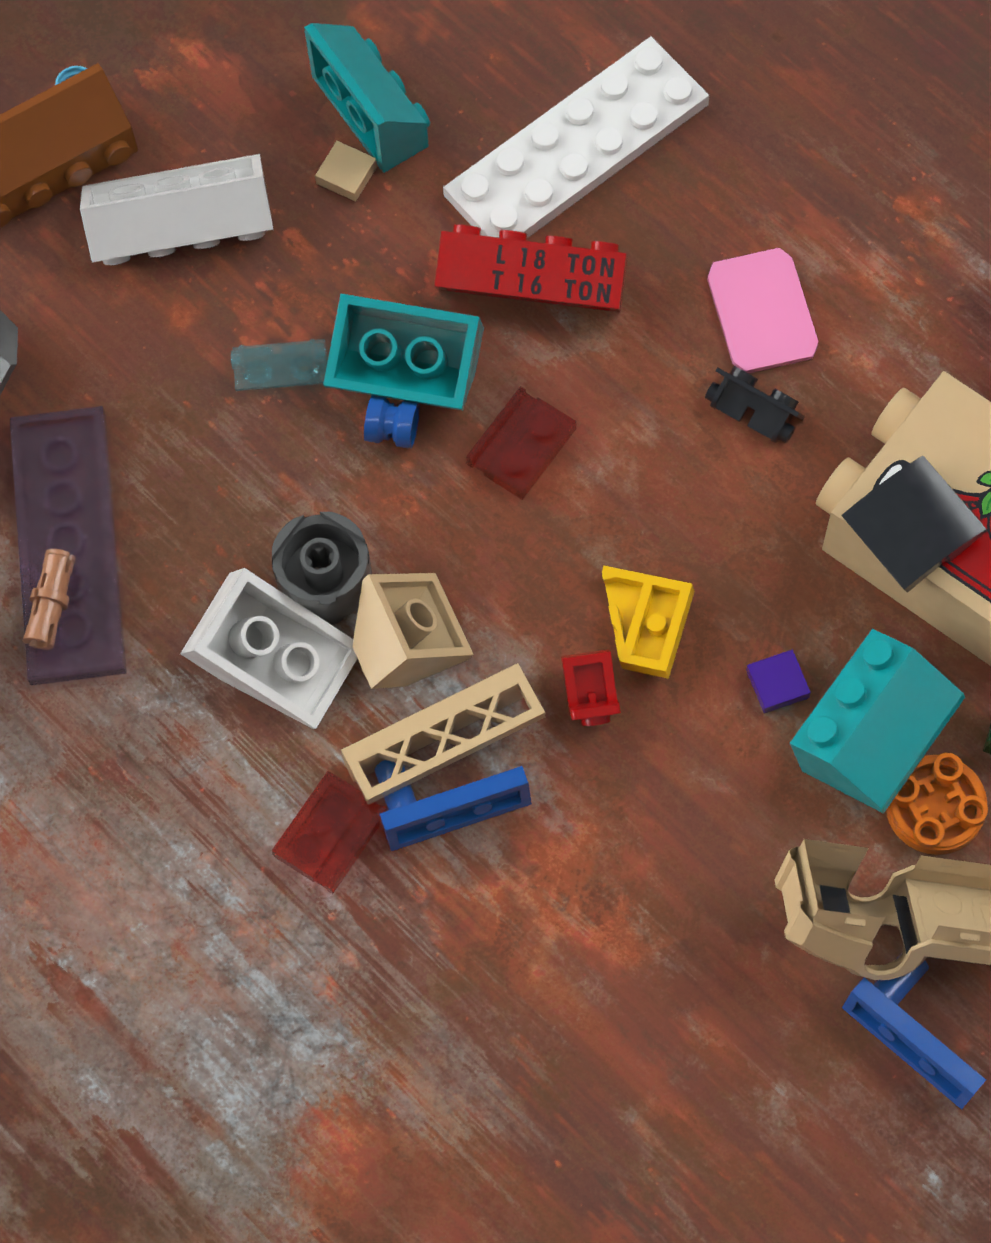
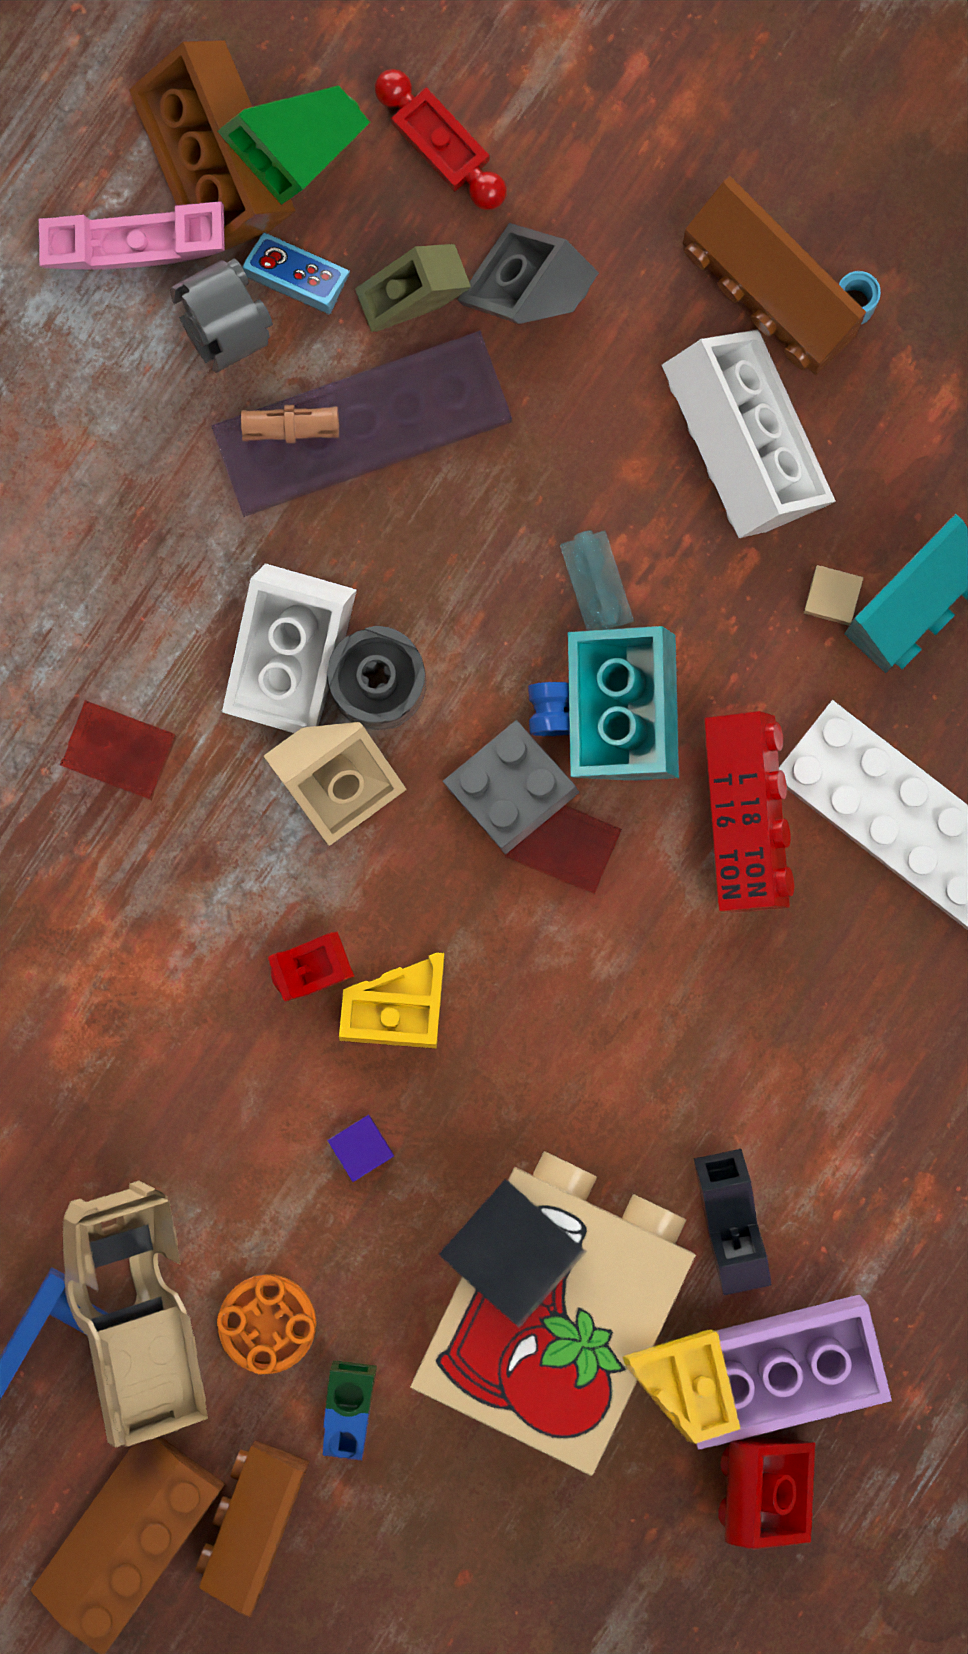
camera: 80 degrees right, 15 degrees up
tan fence [341,663,545,805] -> none
blue piece [374,760,532,851] -> none
black hinge [705,366,805,443] -> none
bright pink piece [707,248,818,374] -> none
teal slope [790,629,965,814] -> none
none -> dark grey plate [443,720,579,855]
none -> black brick [694,1149,772,1295]

